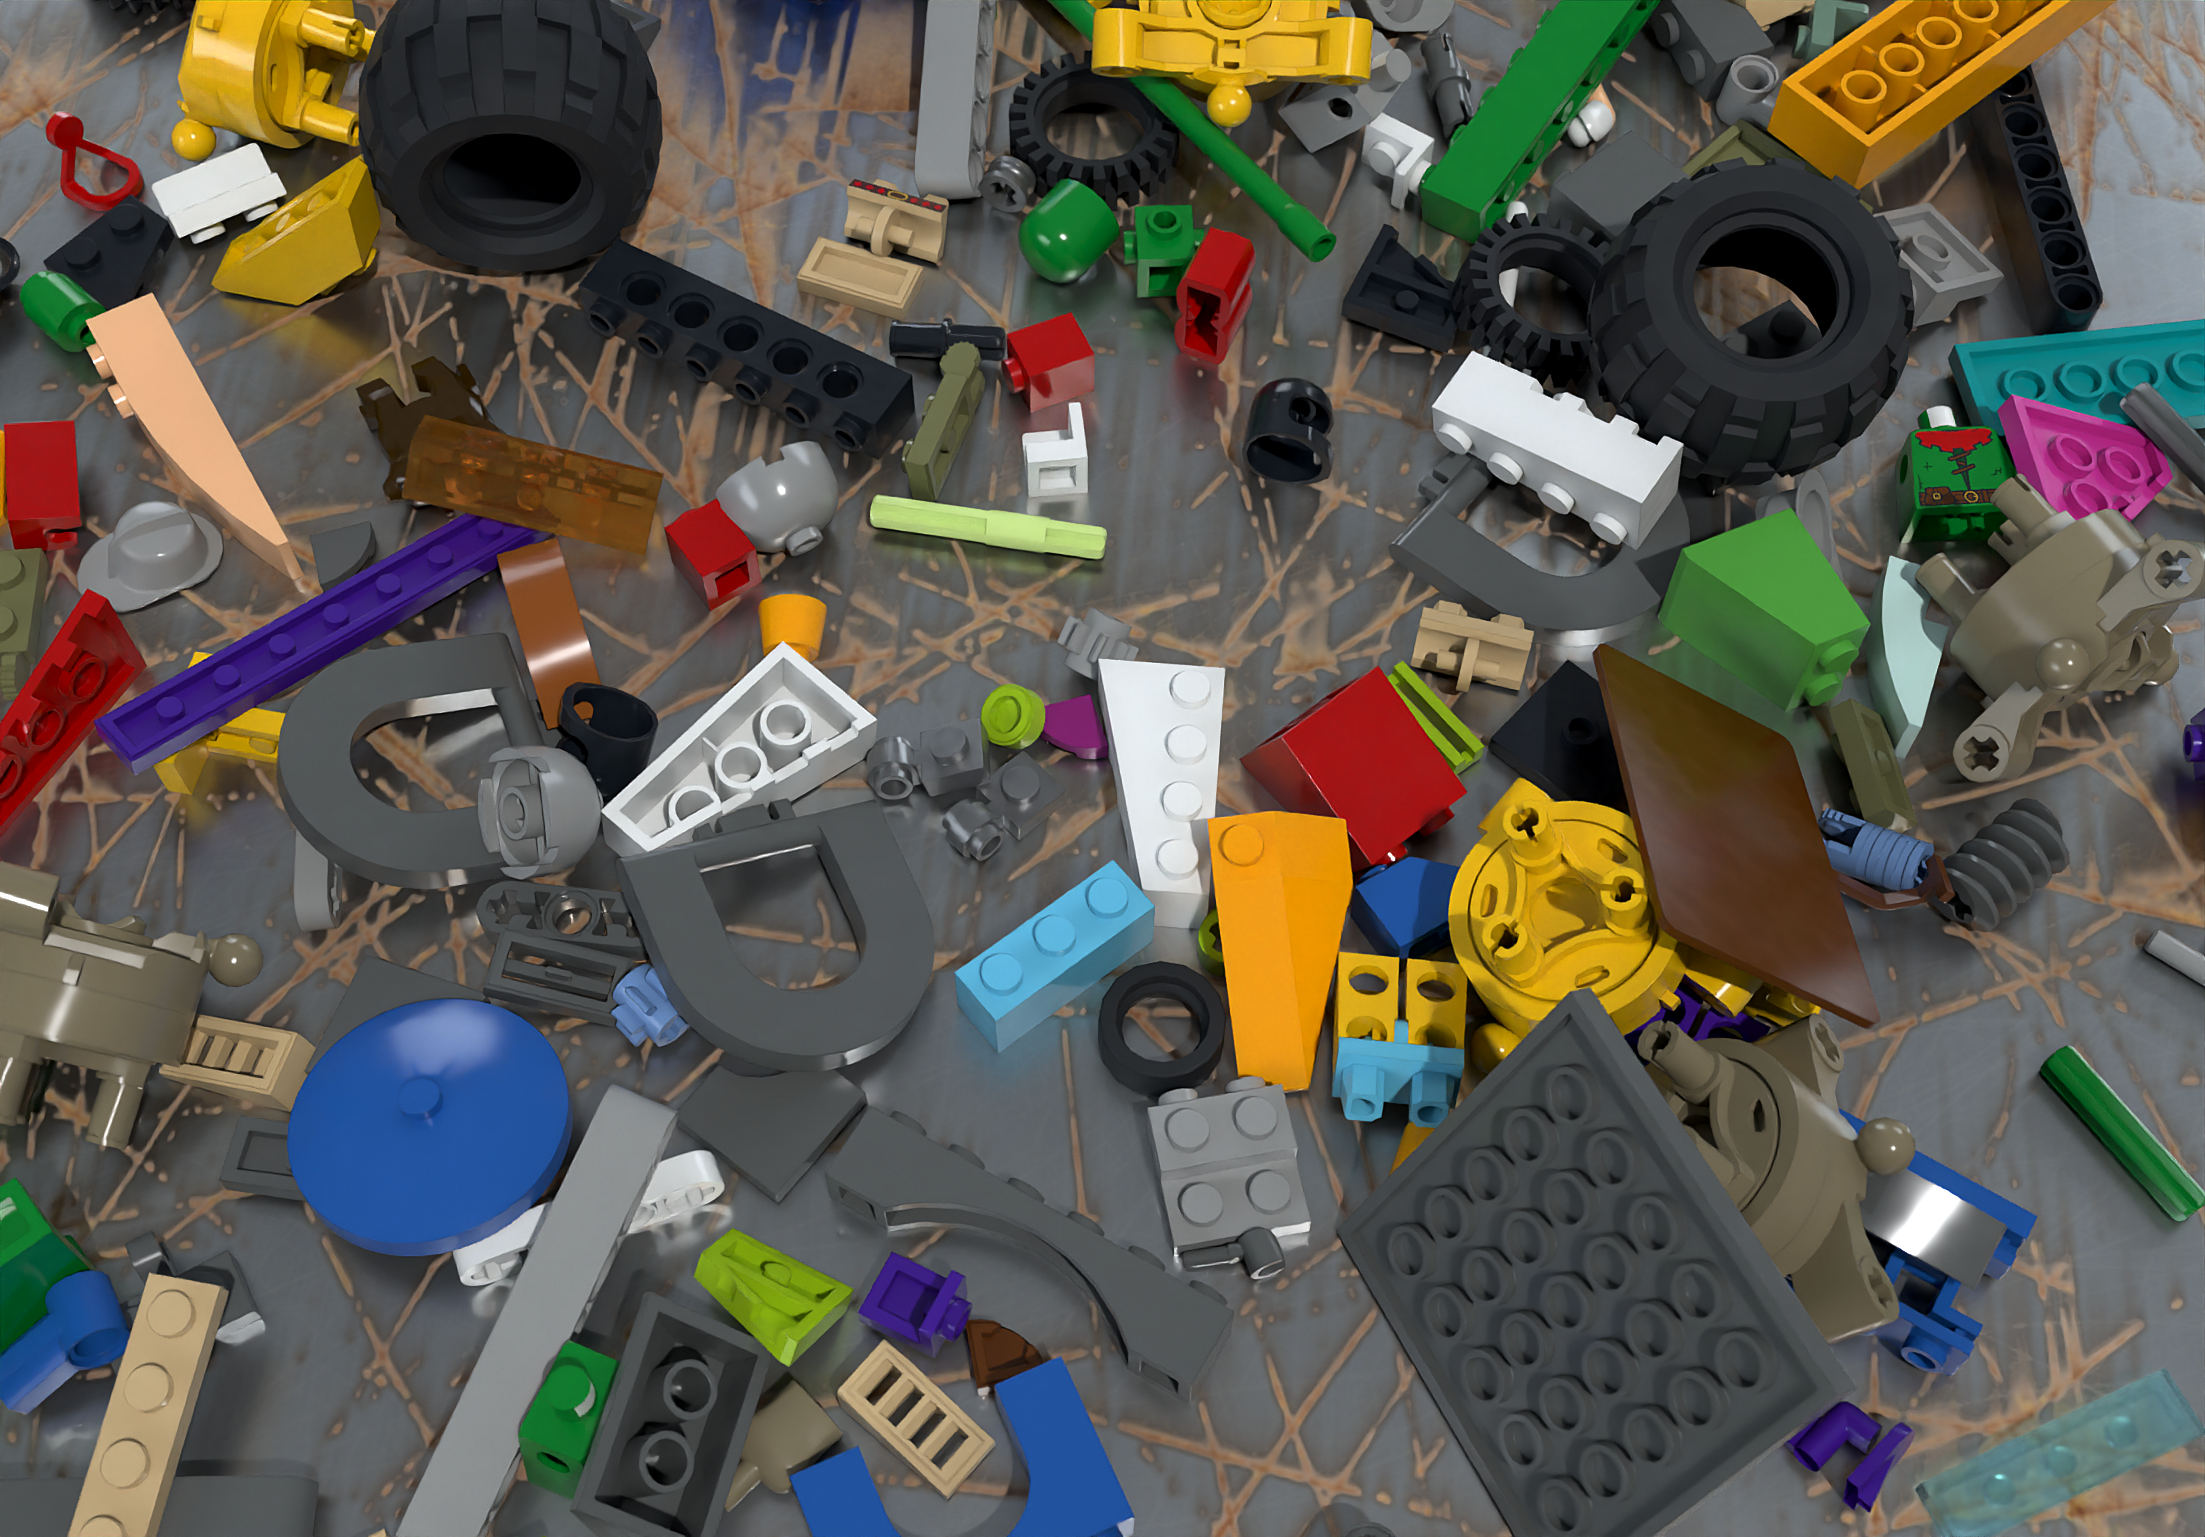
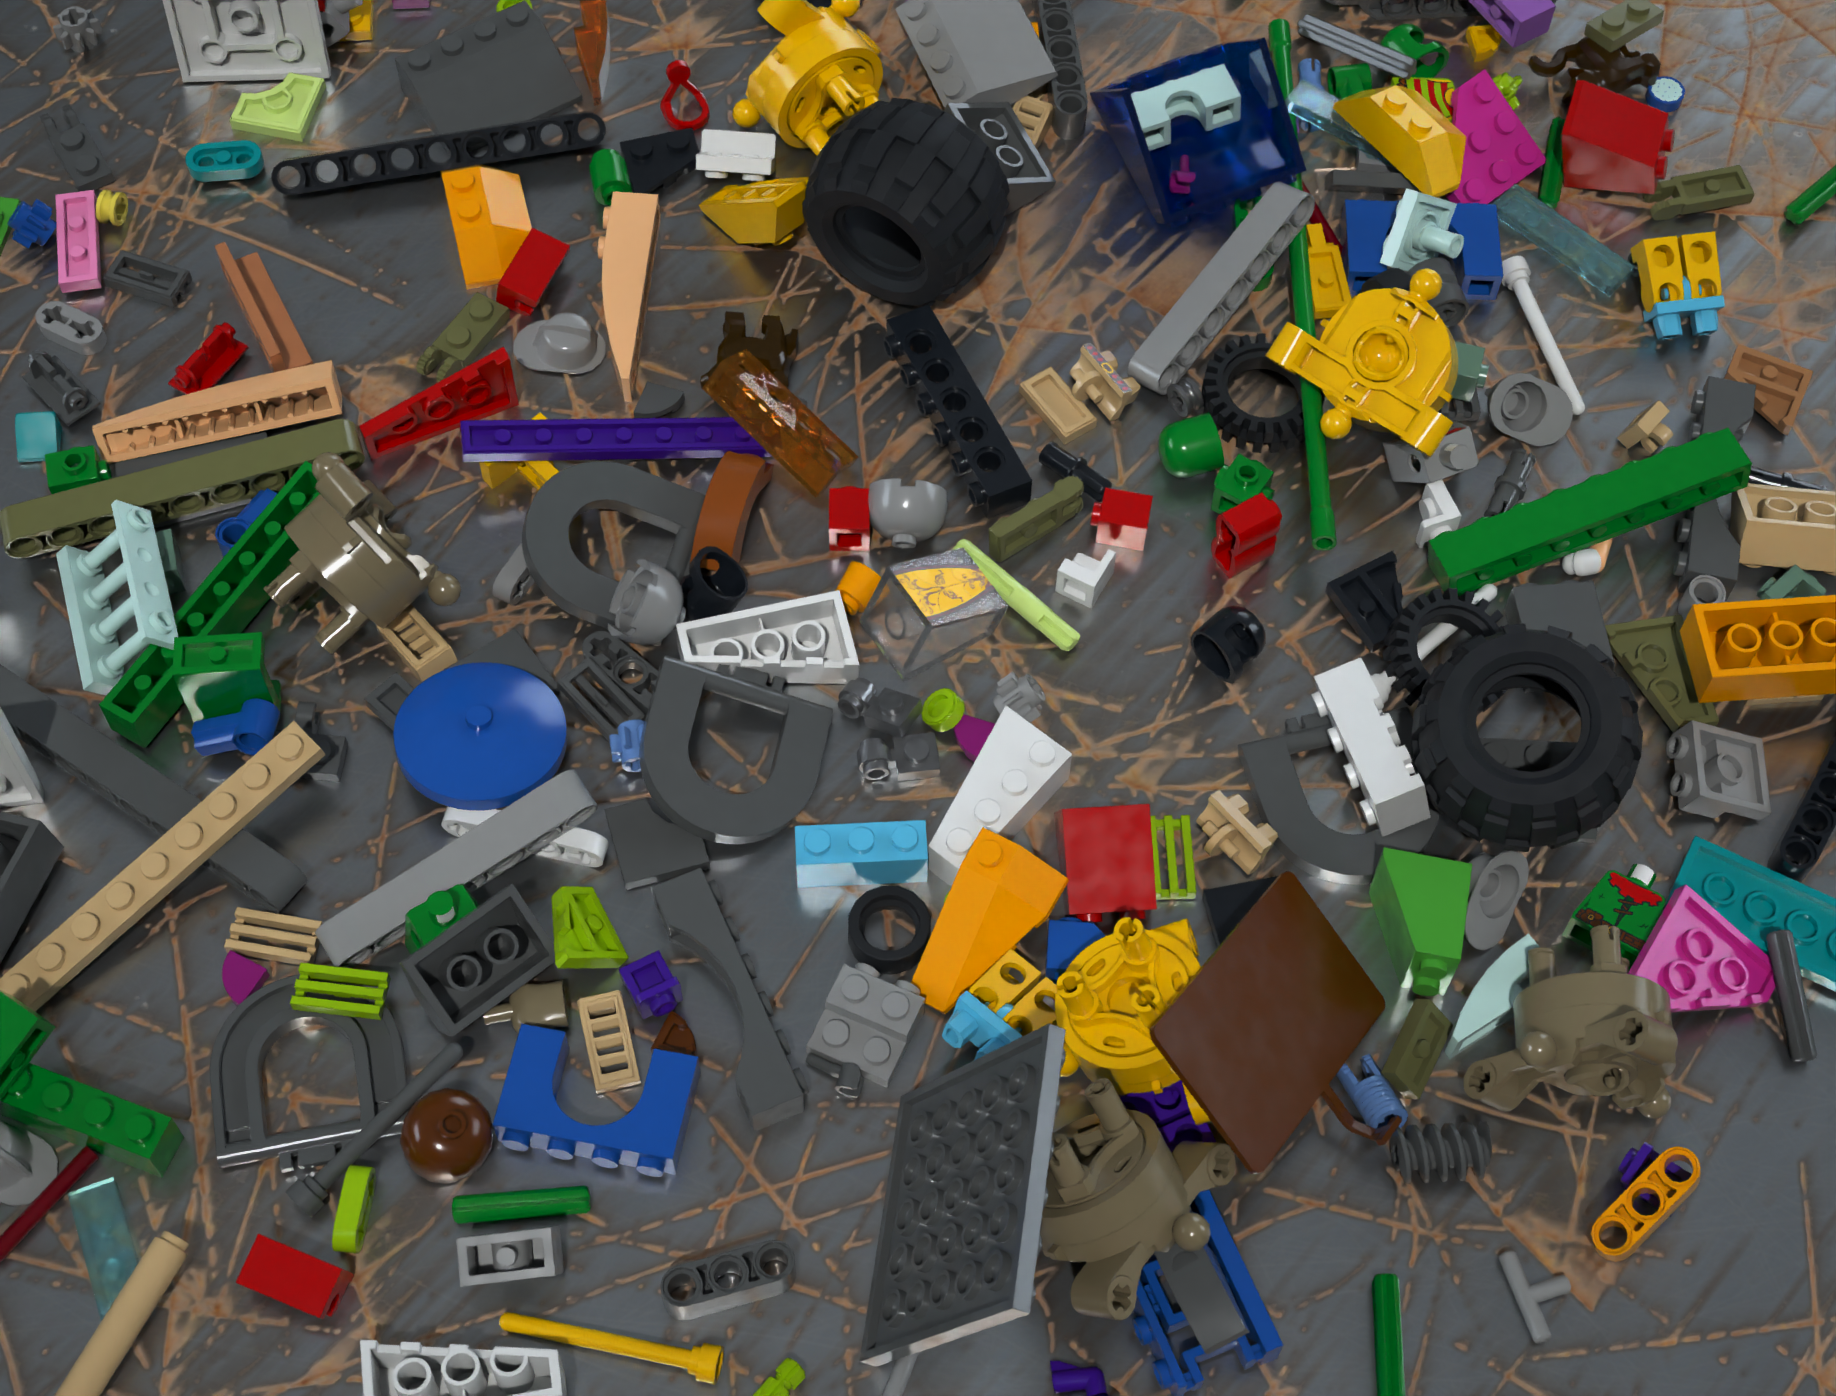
camera: 35 degrees right, 0 degrees up
none -> clear slope [859,547,1008,681]

